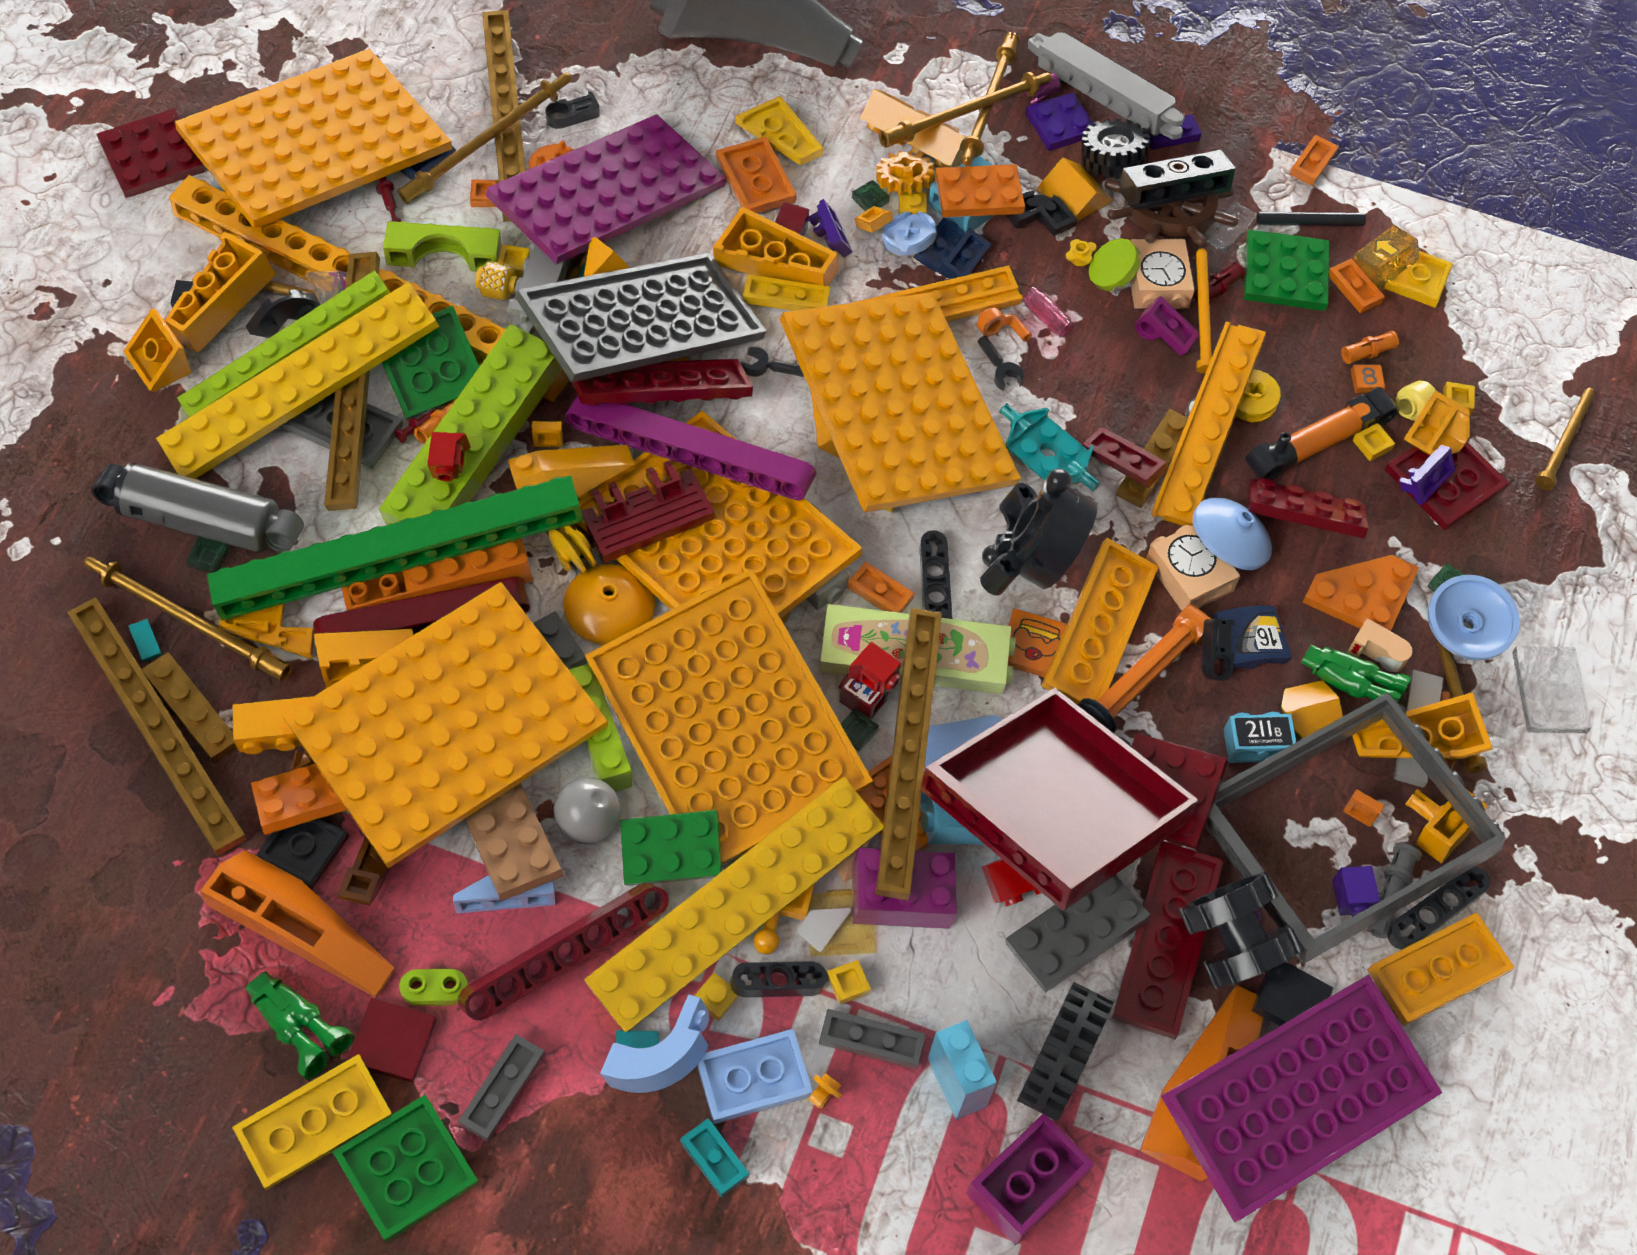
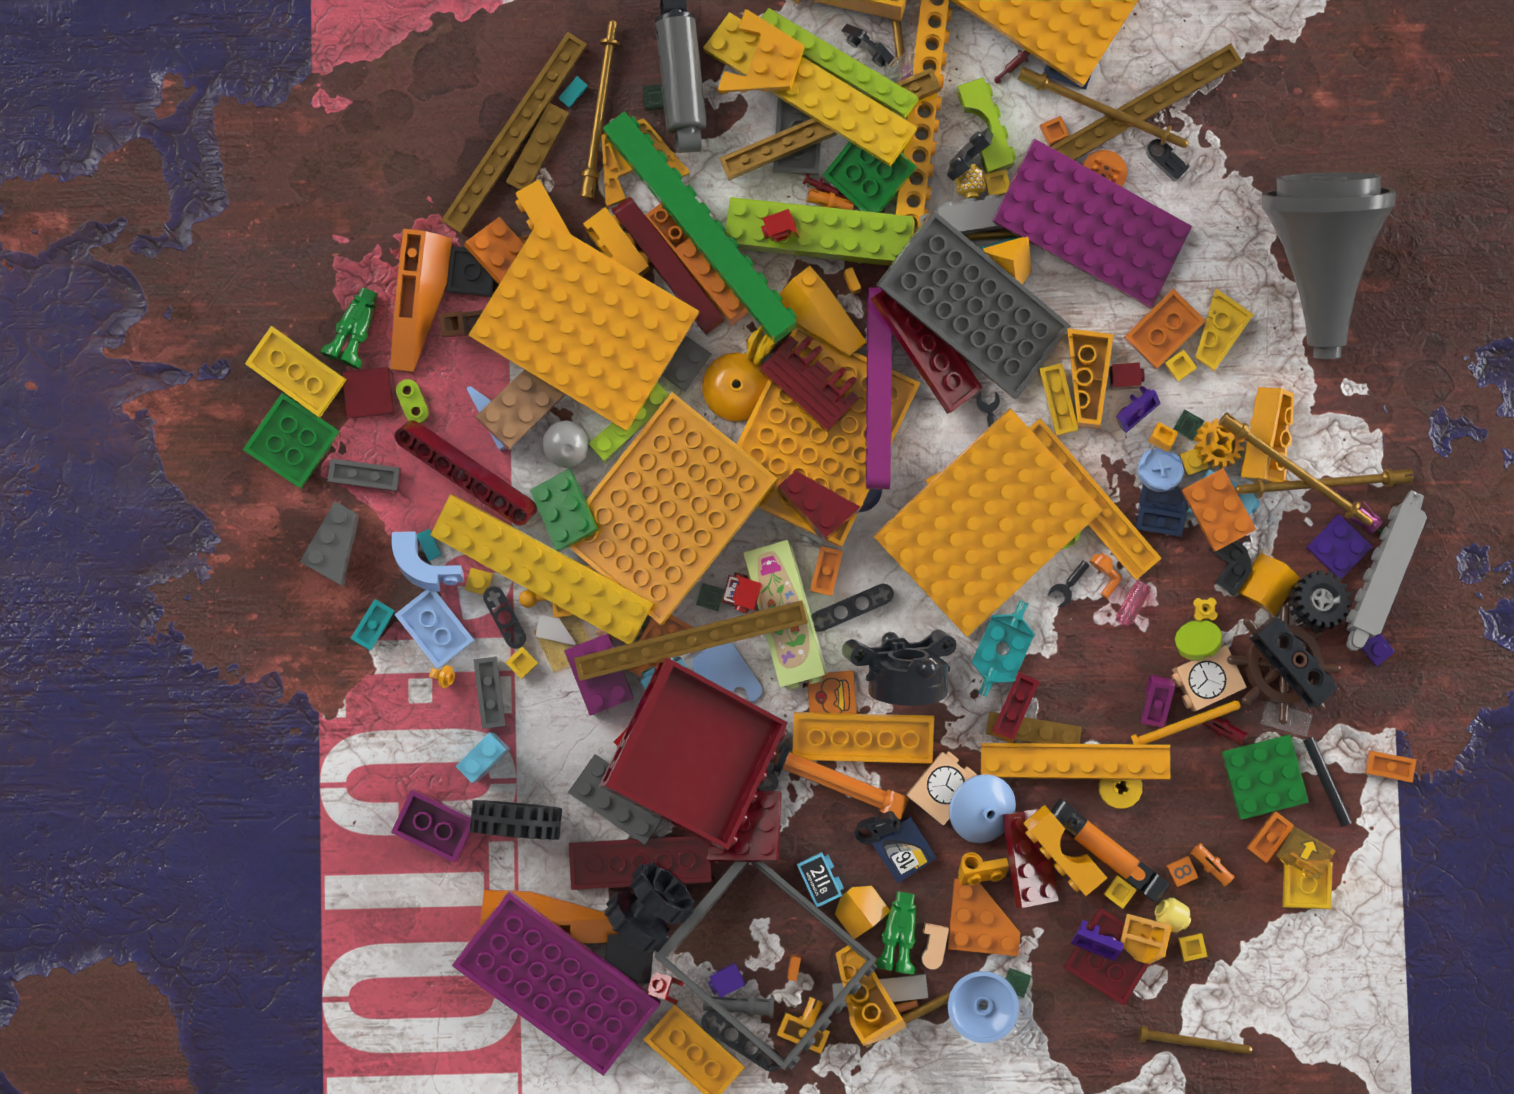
camera: 75 degrees right, 25 degrees up
none -> dark grey wedge [300,501,359,586]
none -> window [647,972,684,1005]
none -> light orange wing [718,9,805,94]
none -> dark red wedge [777,471,861,542]
none -> black plate [947,128,994,181]
none -> light orange plate [958,852,1009,885]
none -> light orange arch [1024,805,1107,896]
none -> yellow plate [1164,349,1197,382]

